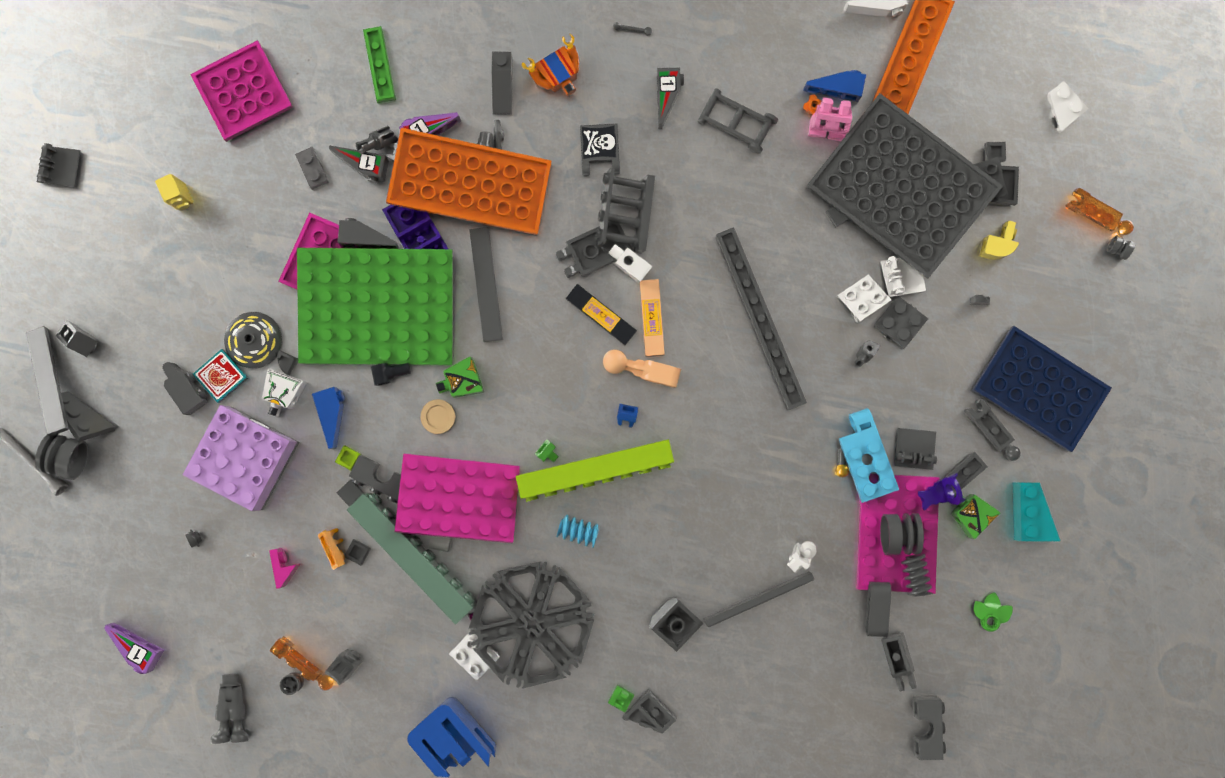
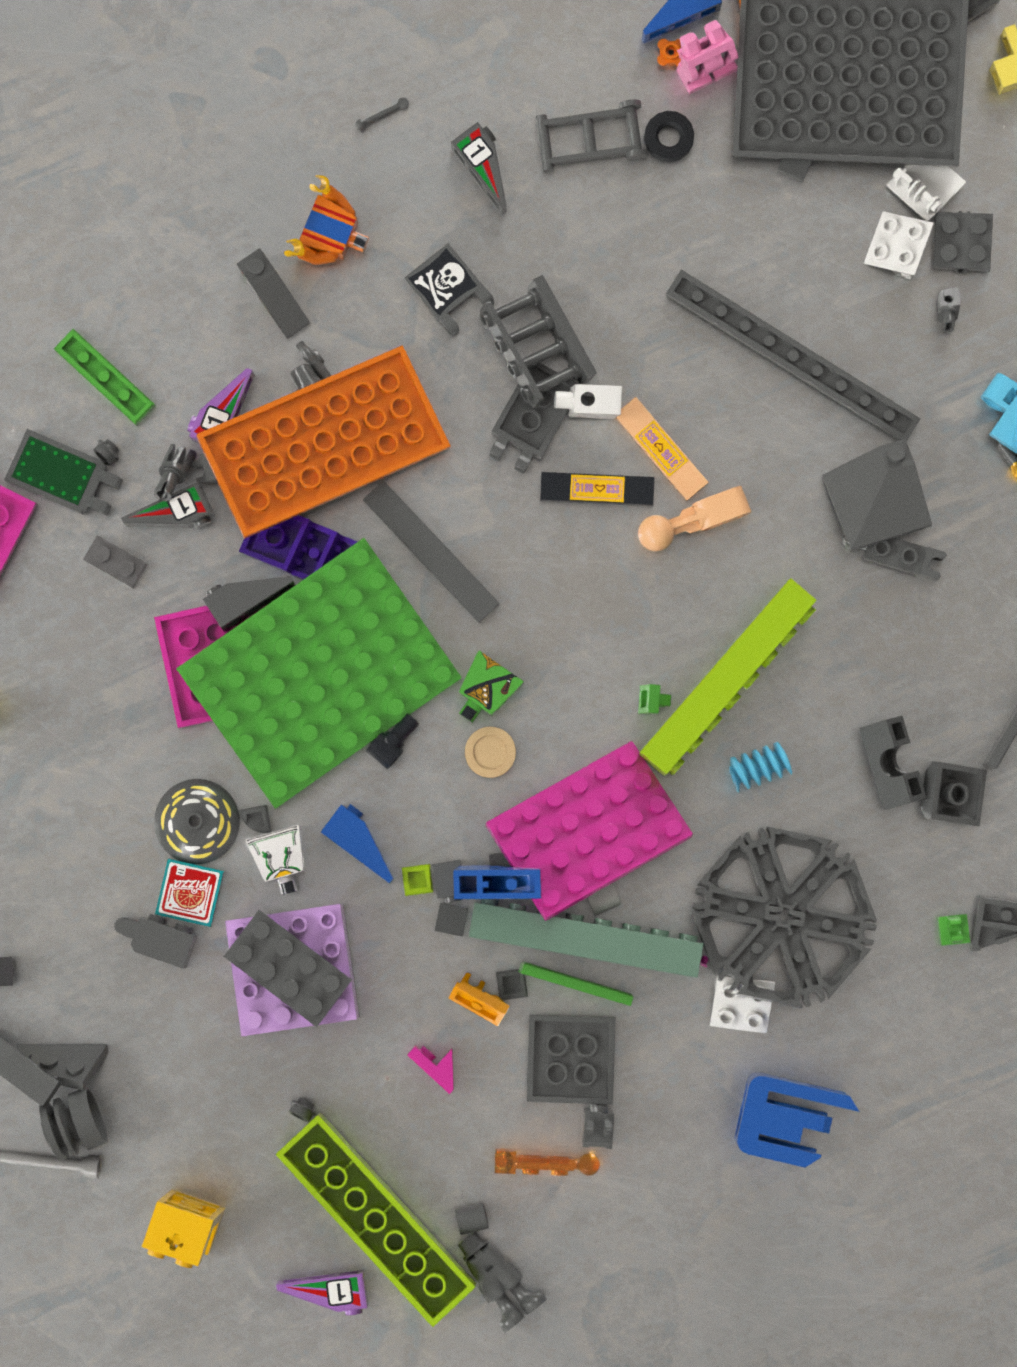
camera: 30 degrees left, 0 degrees up
dark grey wheel [280,672,304,695] -> none
blue tile [617,404,638,428] -> none
none -> tile [4,429,123,516]
none -> dark grey plate [93,439,119,465]
none -> yellow plate [142,1189,226,1268]
none -> dark grey plate [223,910,352,1027]
none -> lime brick [275,1112,476,1327]
none -> blue slope [453,865,542,899]
none -> dark grey beam [455,1203,489,1235]
none -> bright green tile [518,961,634,1006]
none -> dark grey plate [527,1014,616,1105]
none -> black tyre [644,111,695,162]
none -> dark grey slope [822,439,932,552]
none -> dark grey plate [842,535,947,581]
none -> dark grey arch [860,716,927,810]

